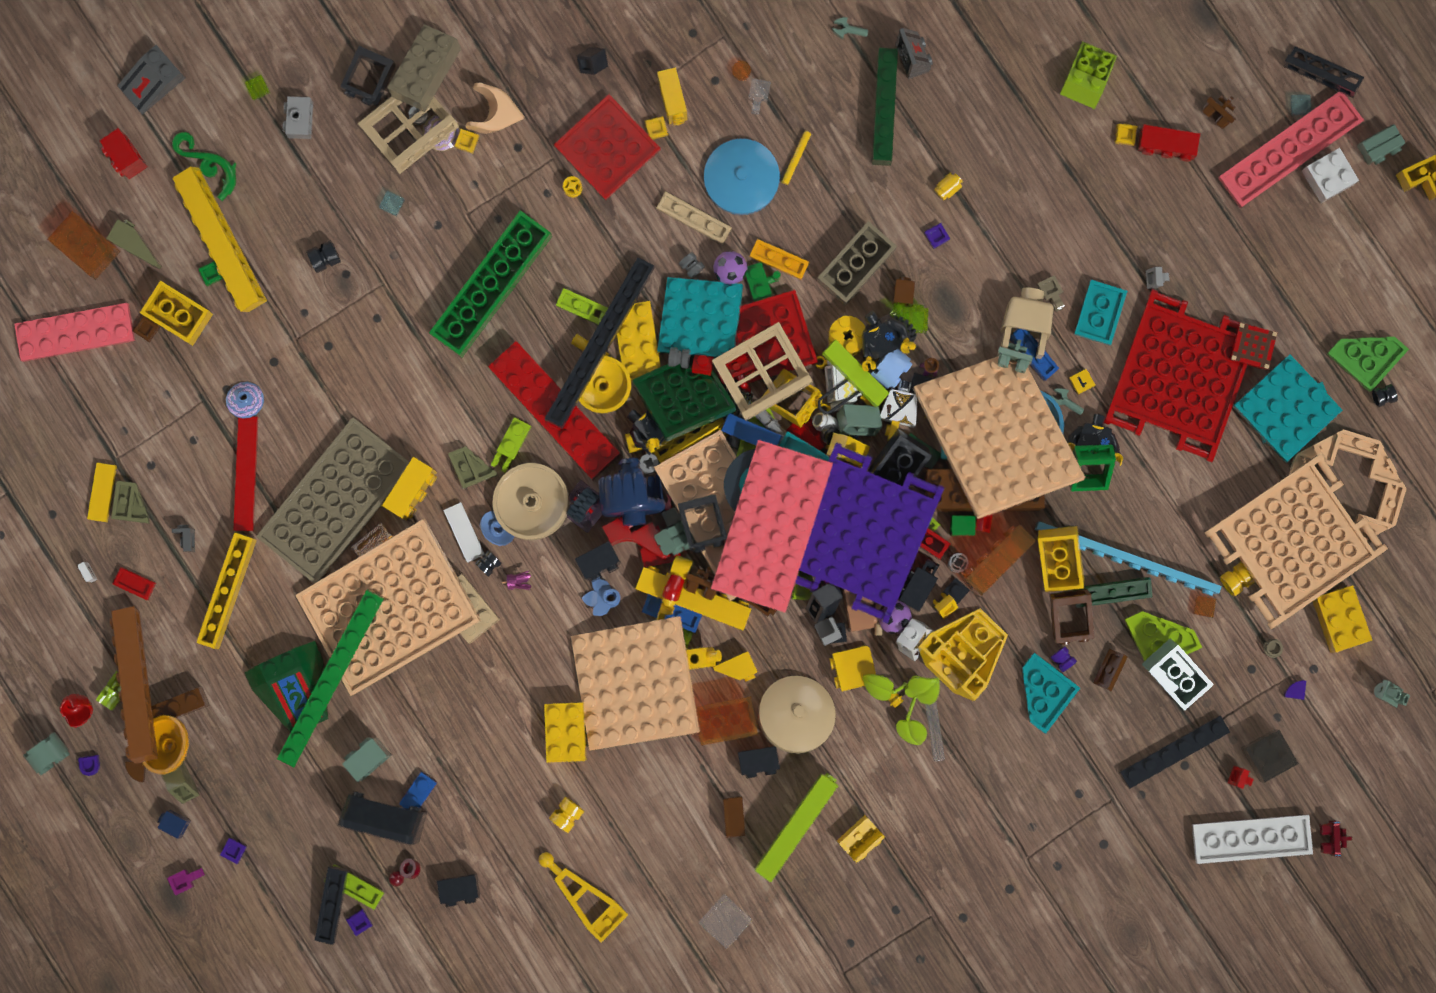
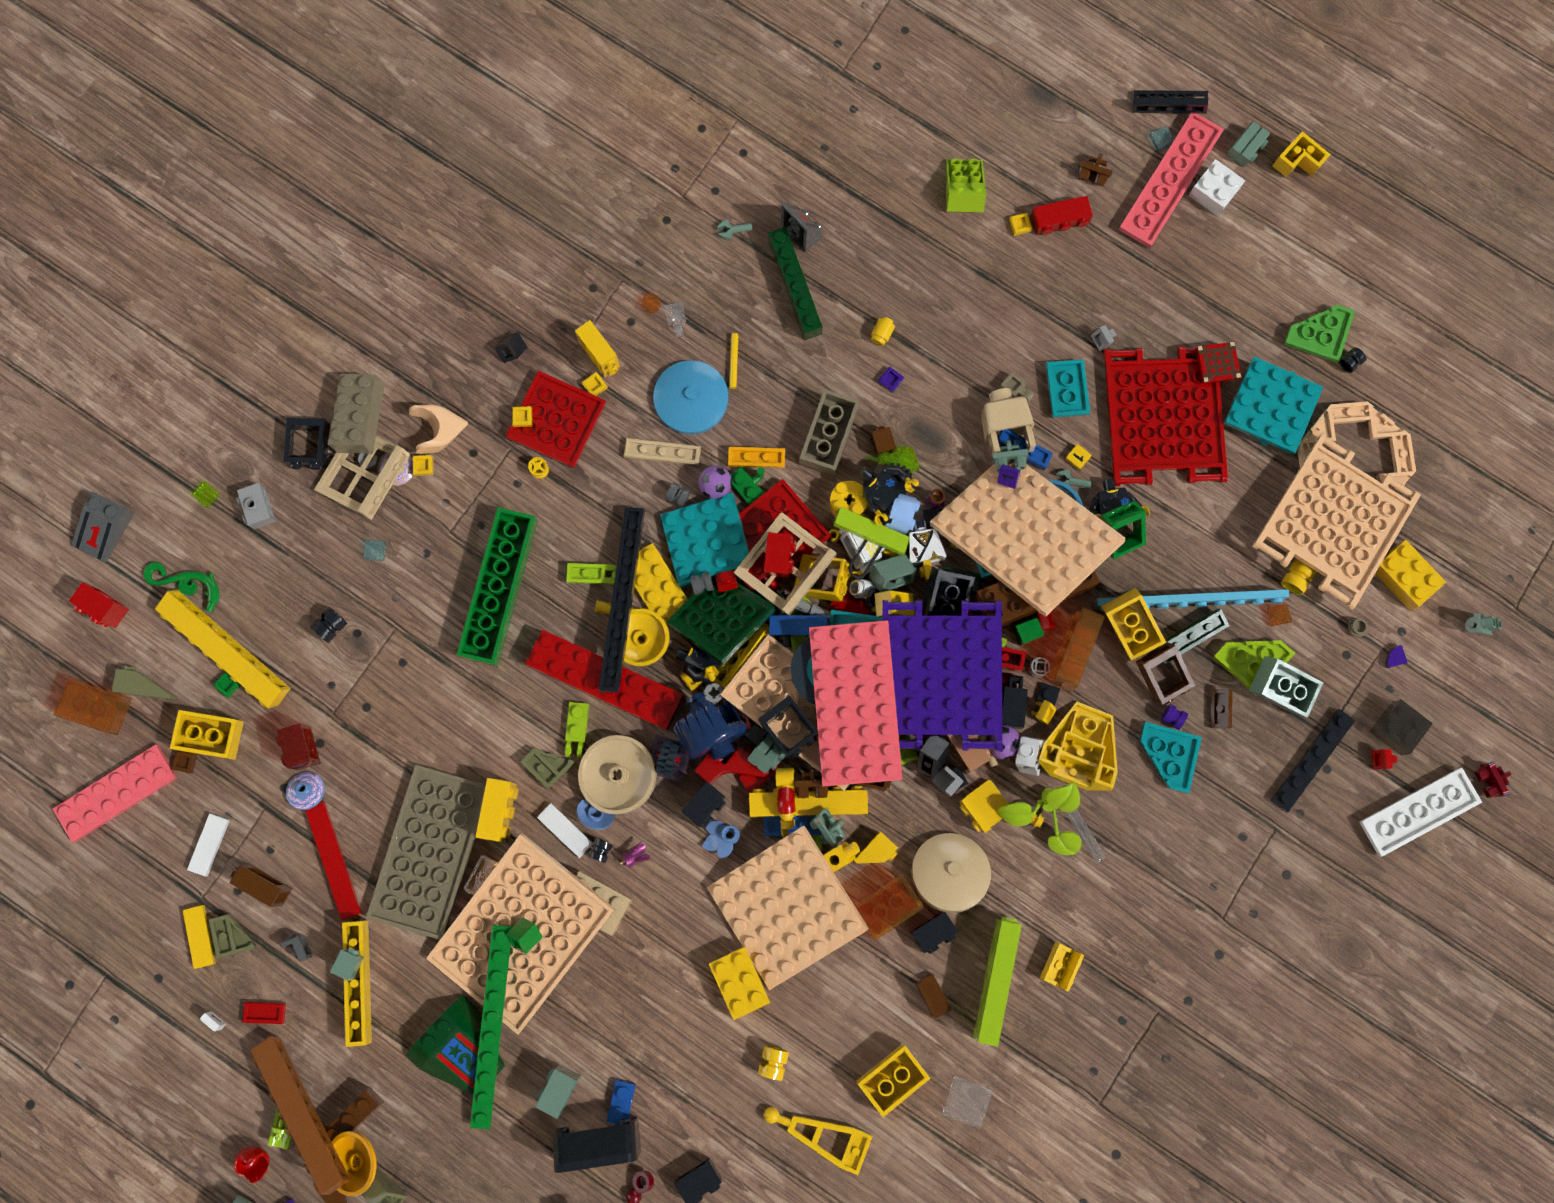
camera: 25 degrees left, 5 degrees down
none -> white tile [187,813,230,877]
none -> reddish brown window [229,865,293,907]
none -> clear red brick [276,723,321,770]
none -> sand green brick [330,947,364,981]
none -> green panel [506,918,542,954]
none -> yellow tile [512,406,532,427]
none -> red brick [764,532,797,577]
none -> sand green hips [810,808,845,848]
none -> yellow brick [856,1043,931,1117]
none -> dark purple tile [997,464,1021,489]

